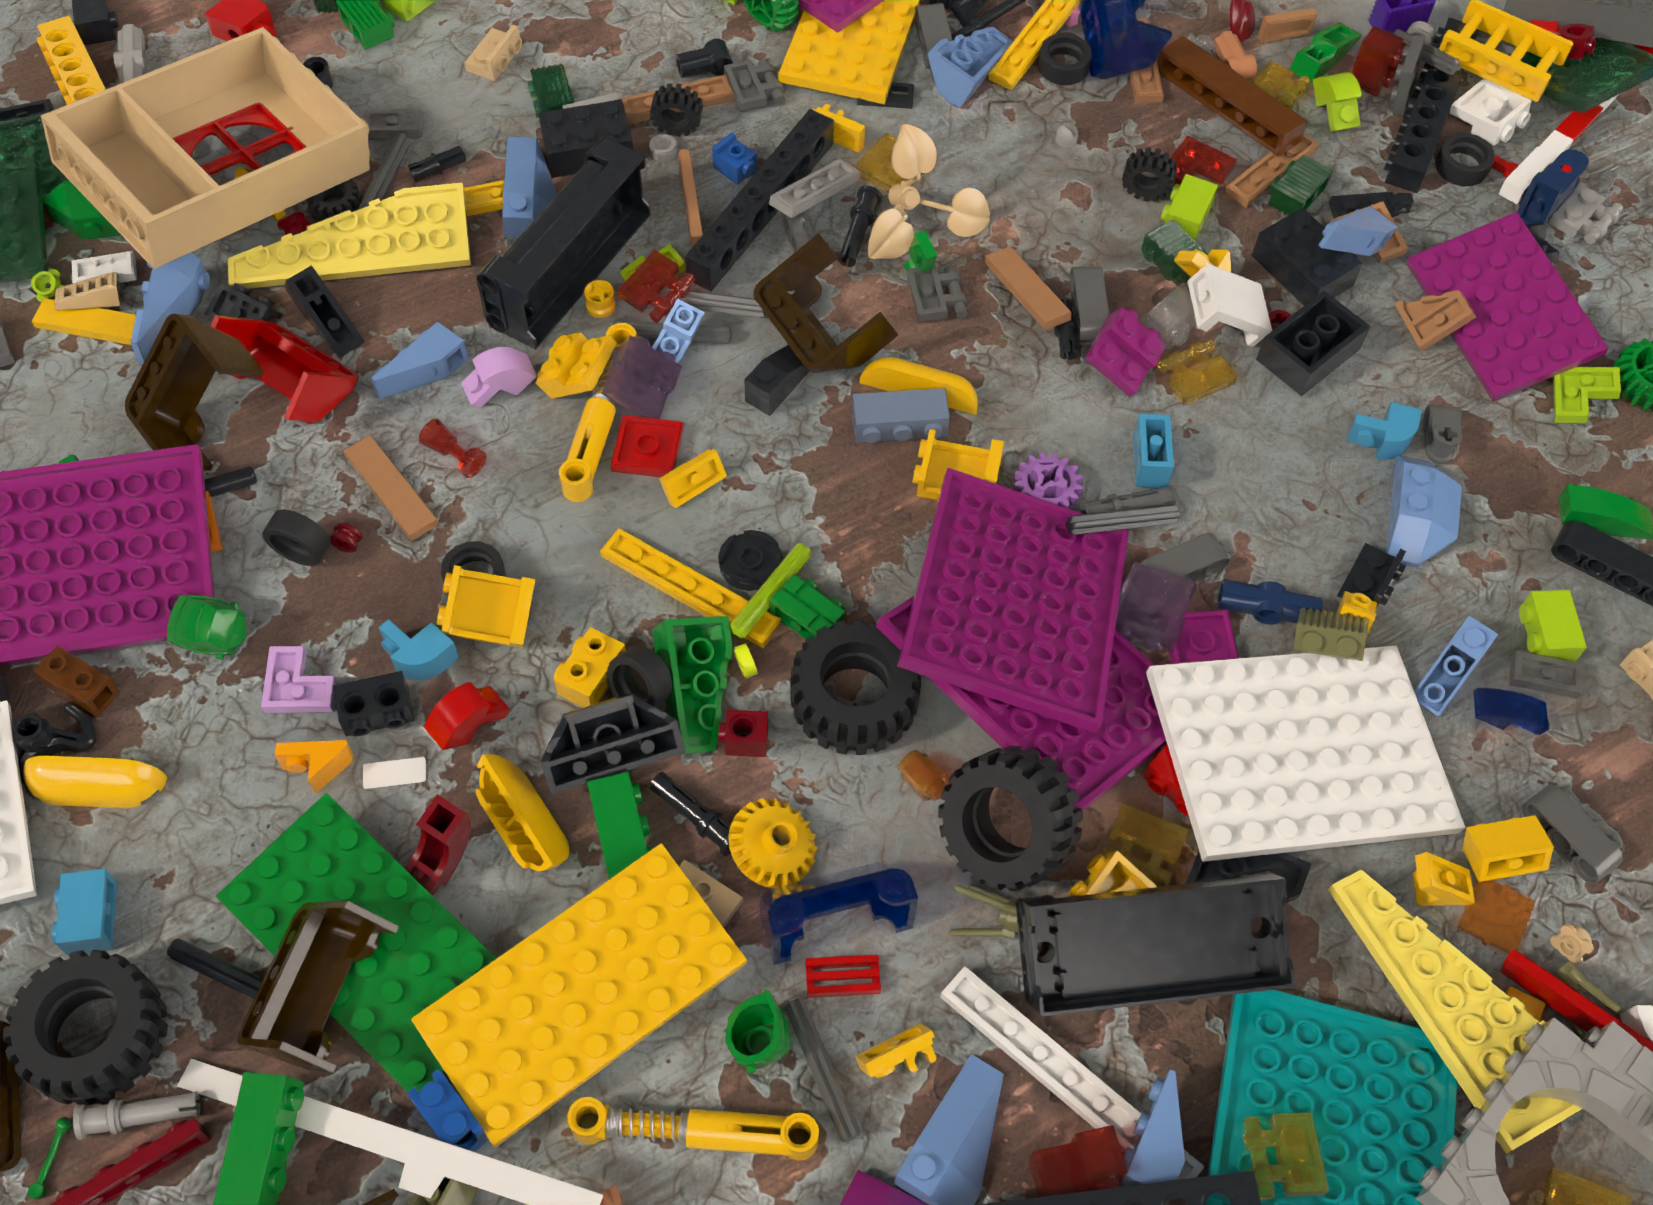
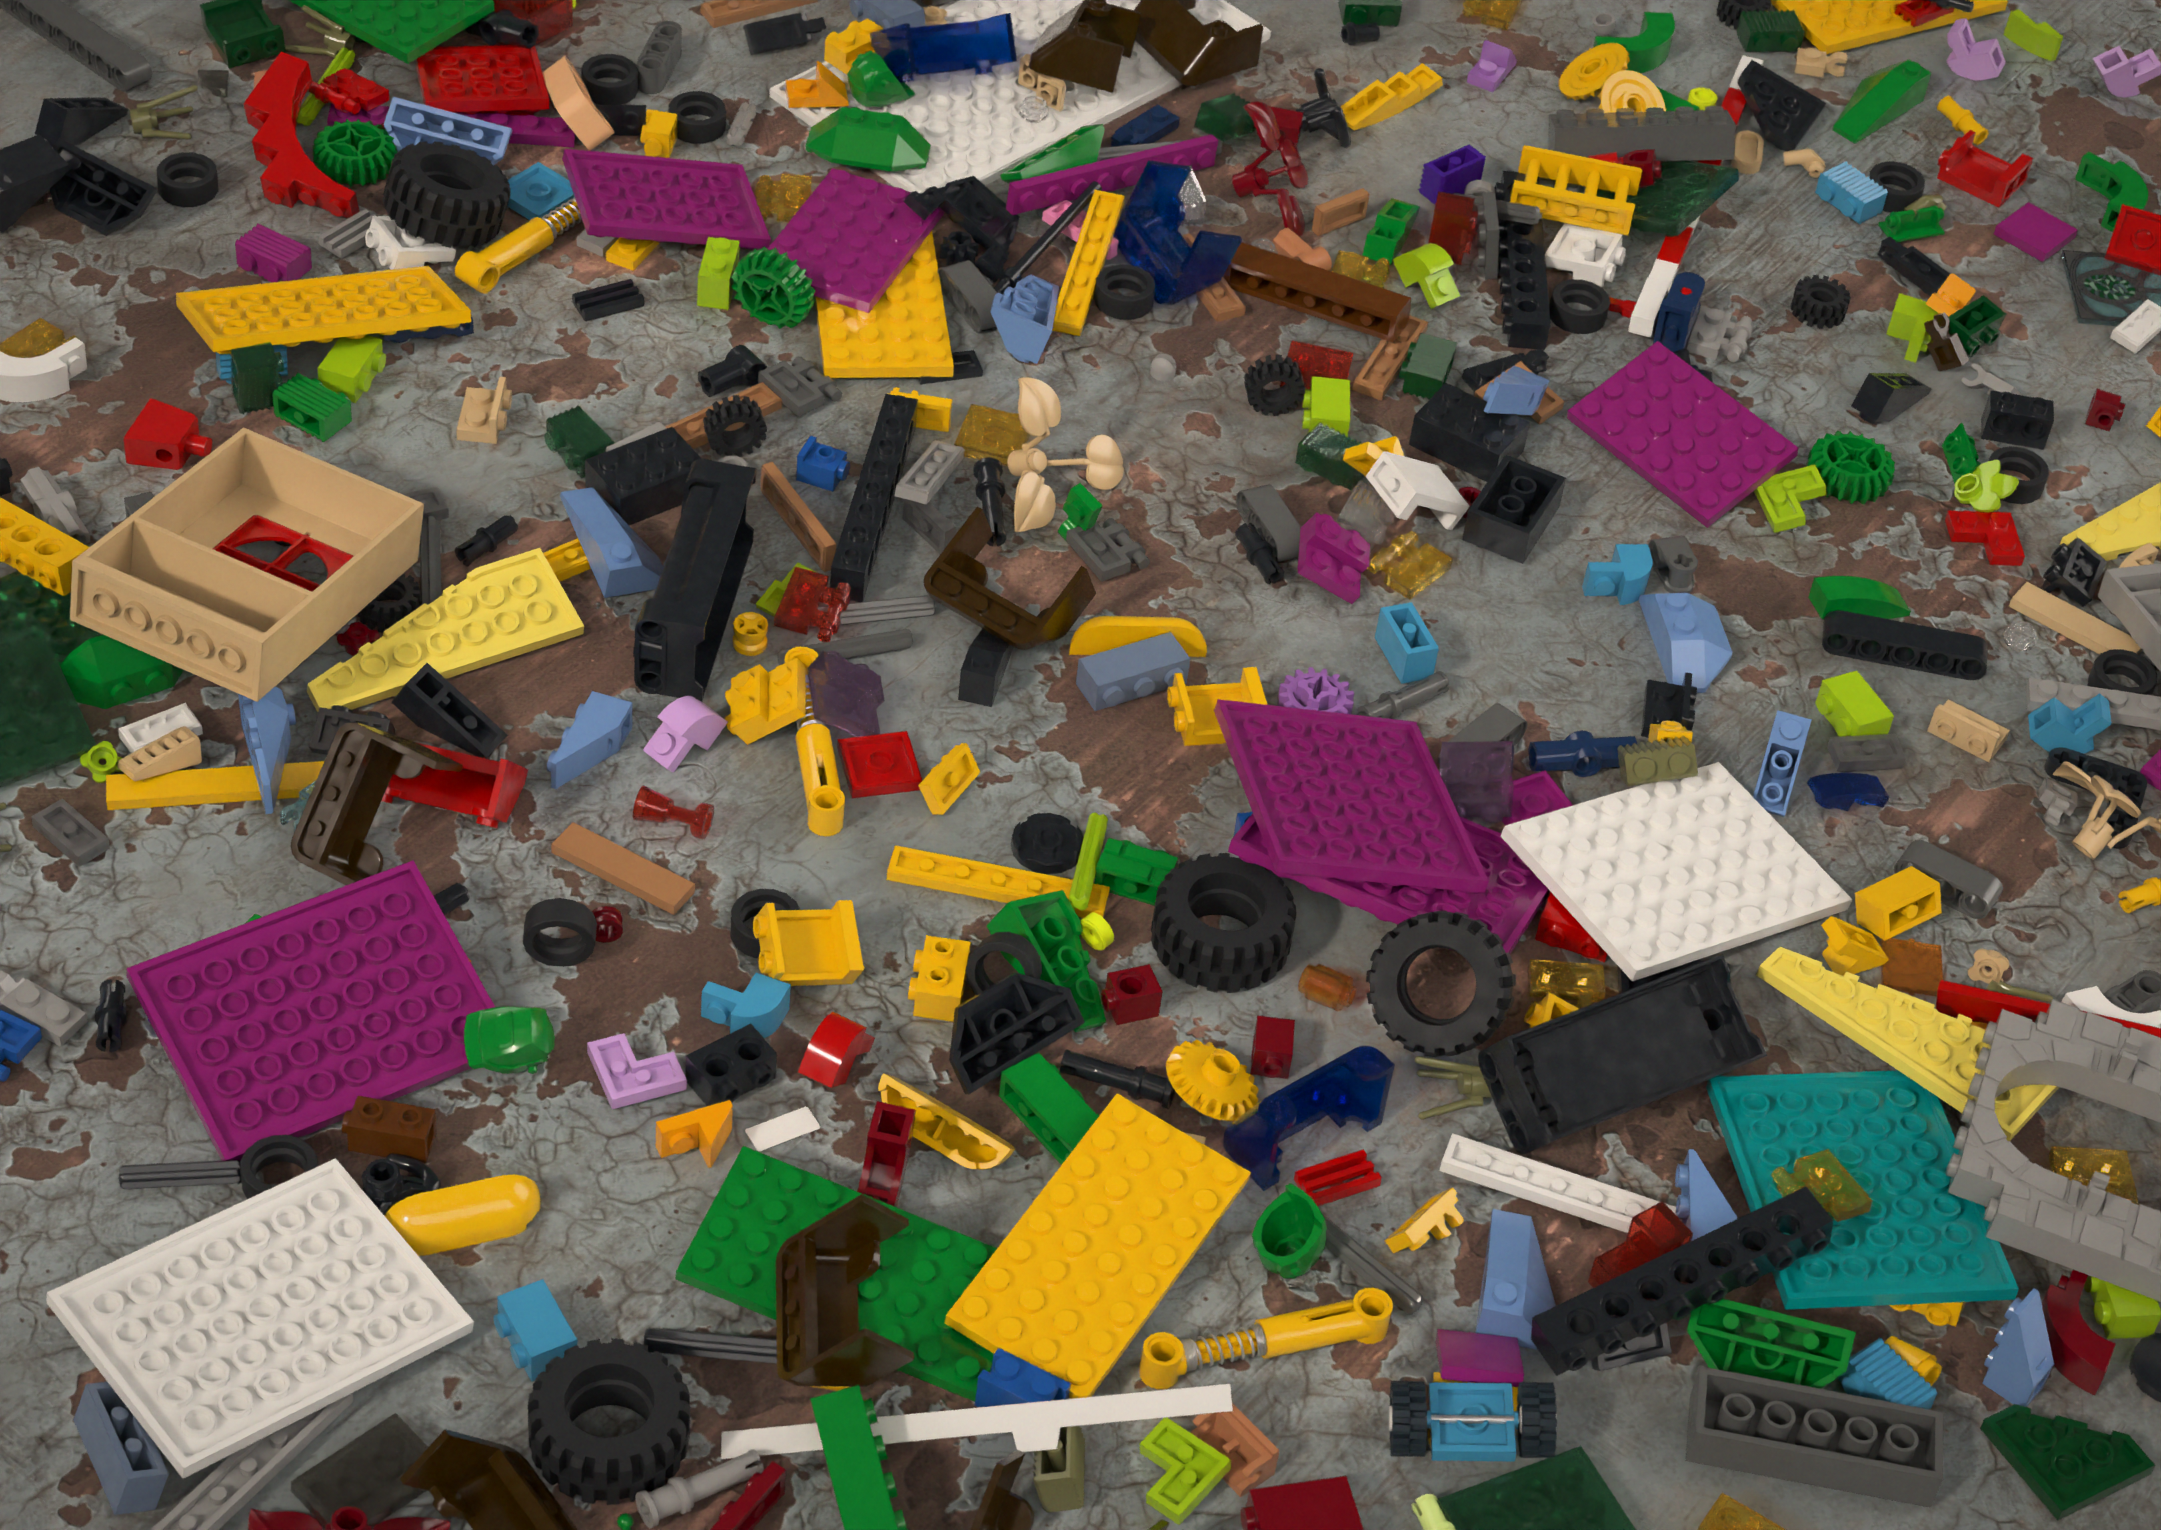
camera: 25 degrees left, 15 degrees down
light blue slope [649,299,705,371] -> none
medium nougat tile [985,246,1071,330] -> none
axle [1065,505,1181,535] -> none
medium nougat wing [1395,290,1477,351] -> none
none -> dark red brick [1250,1015,1295,1079]

